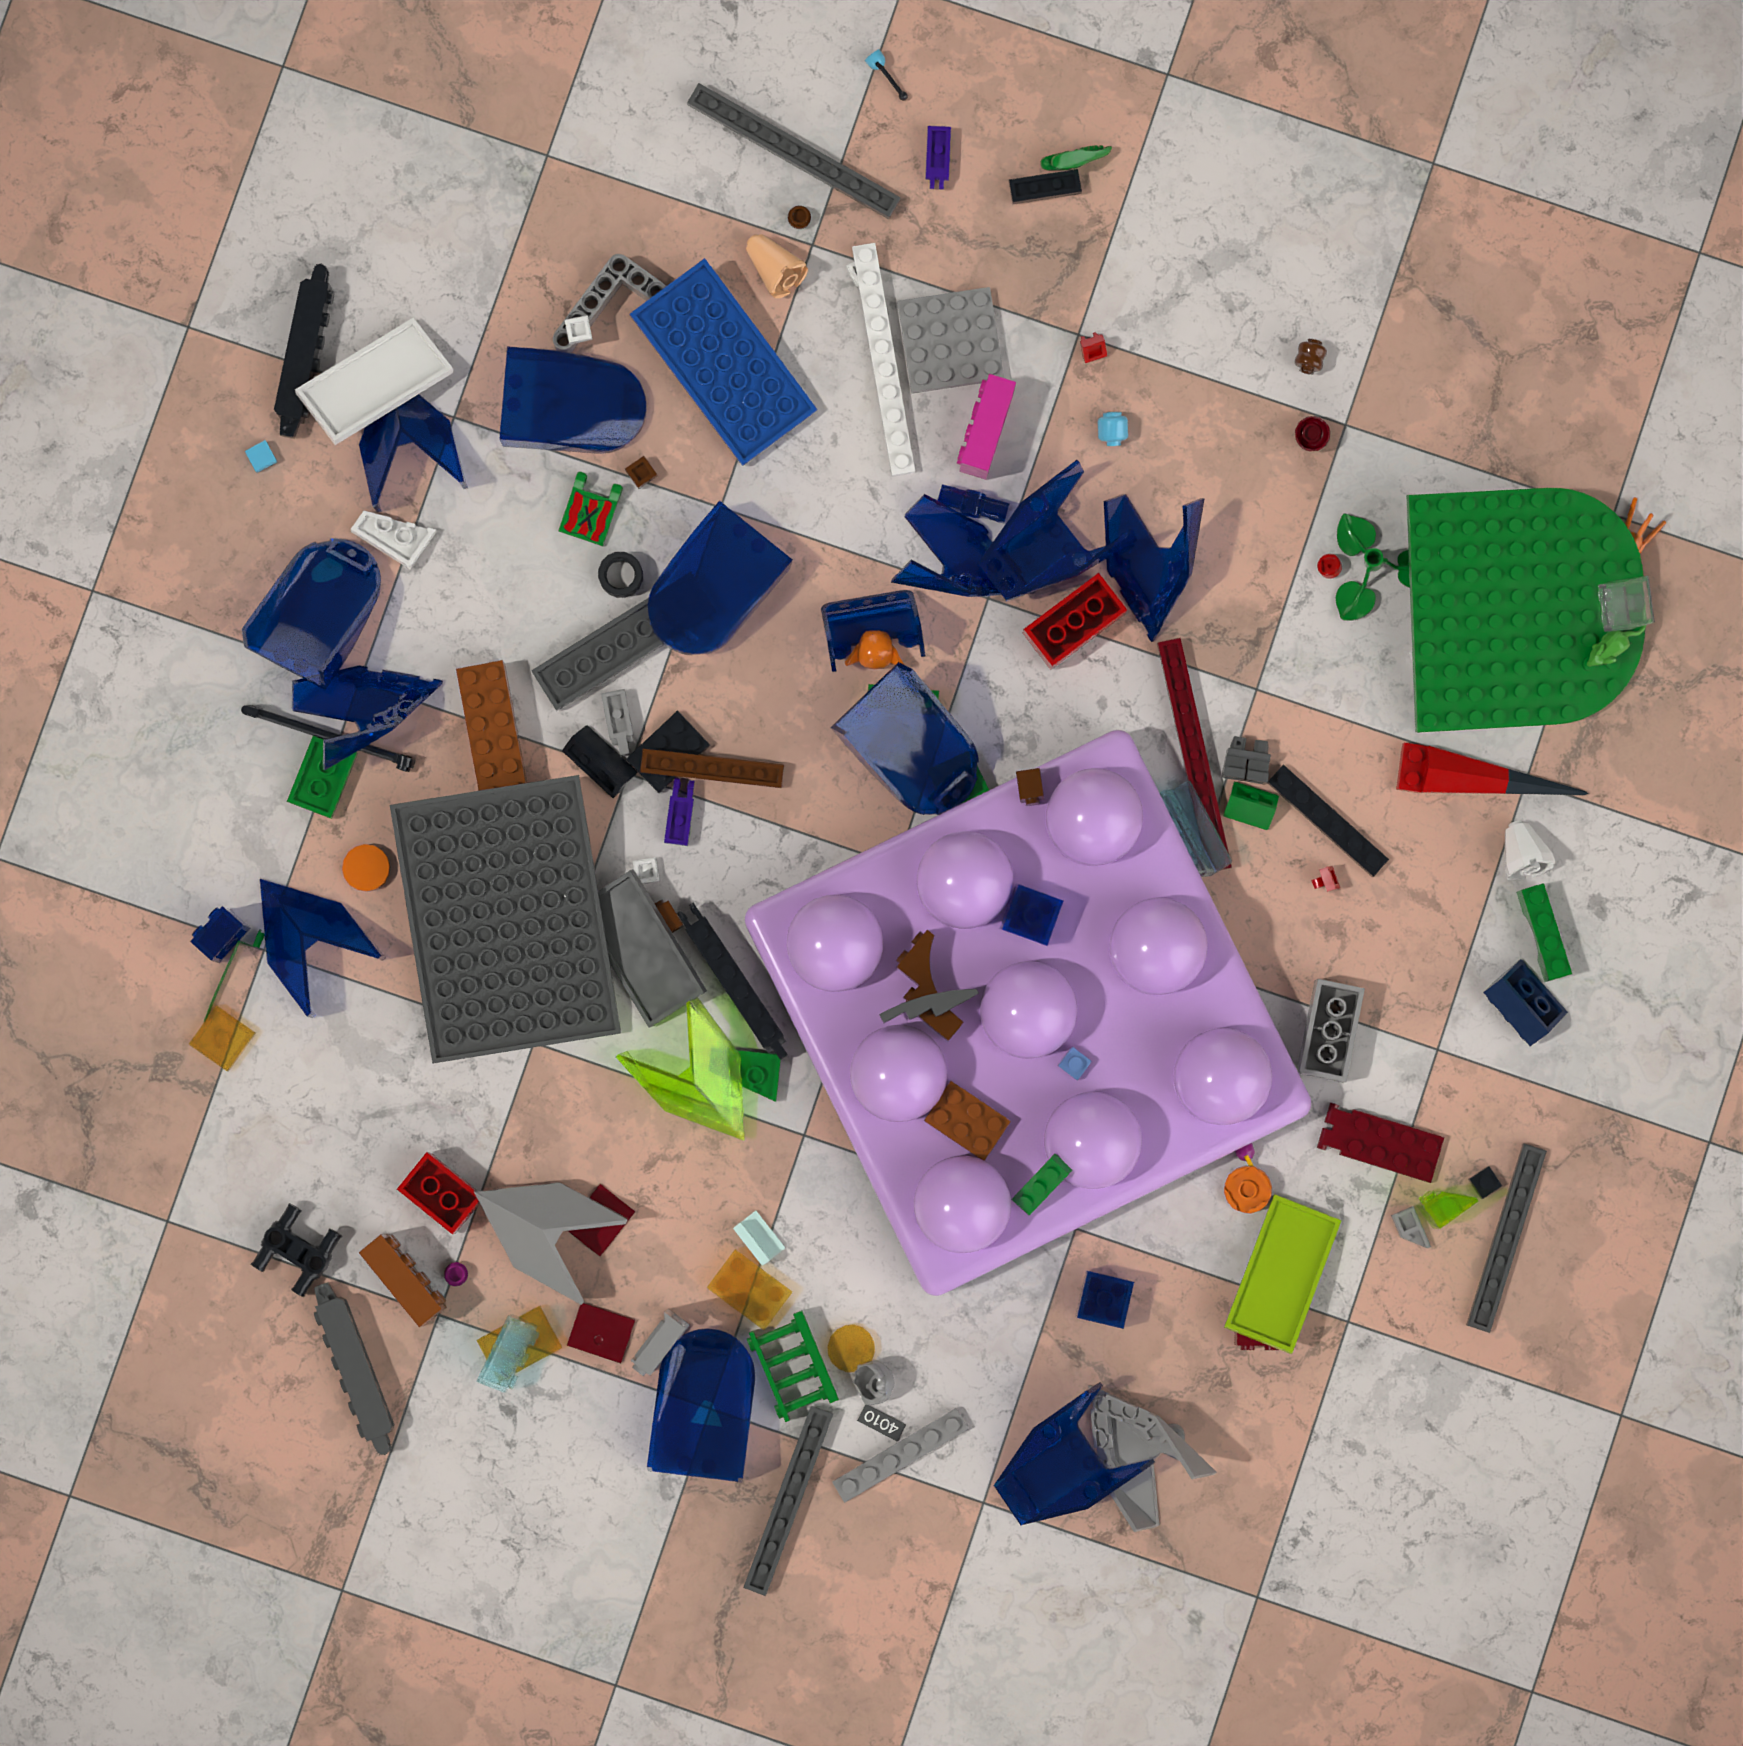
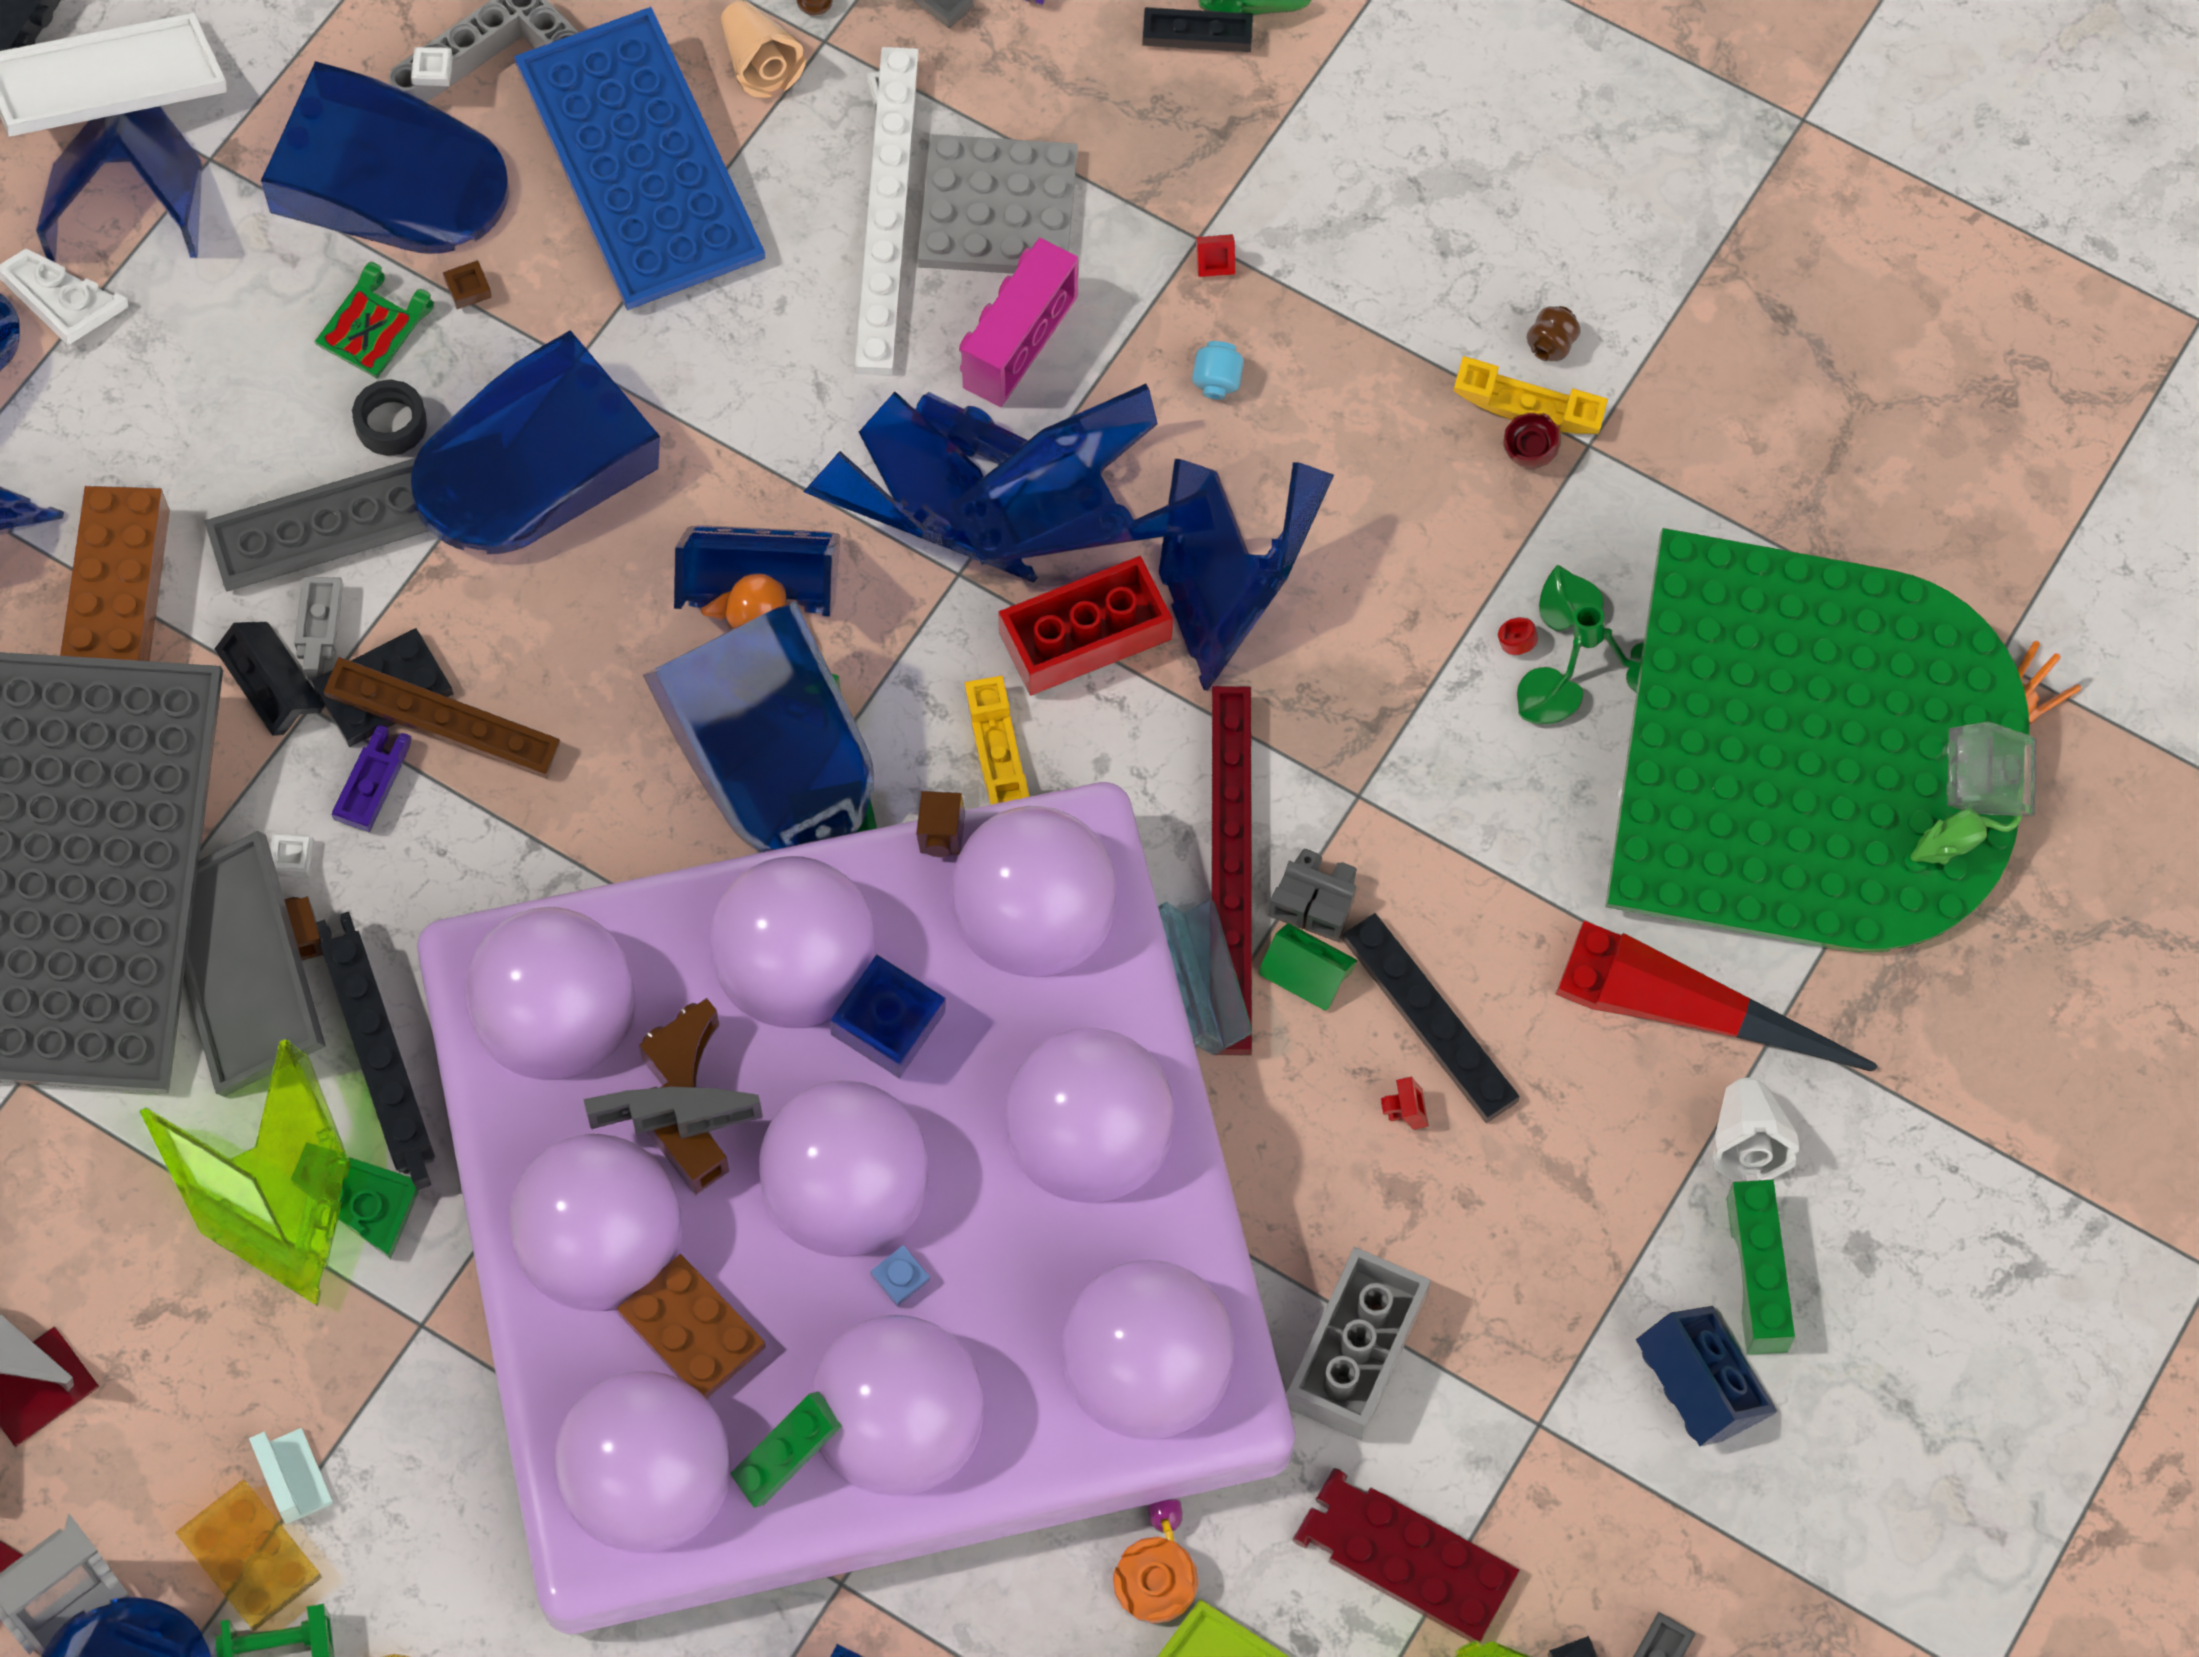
camera: 15 degrees right, 20 degrees down
none -> yellow slope [964,675,1030,805]
none -> yellow slope [1453,356,1608,434]

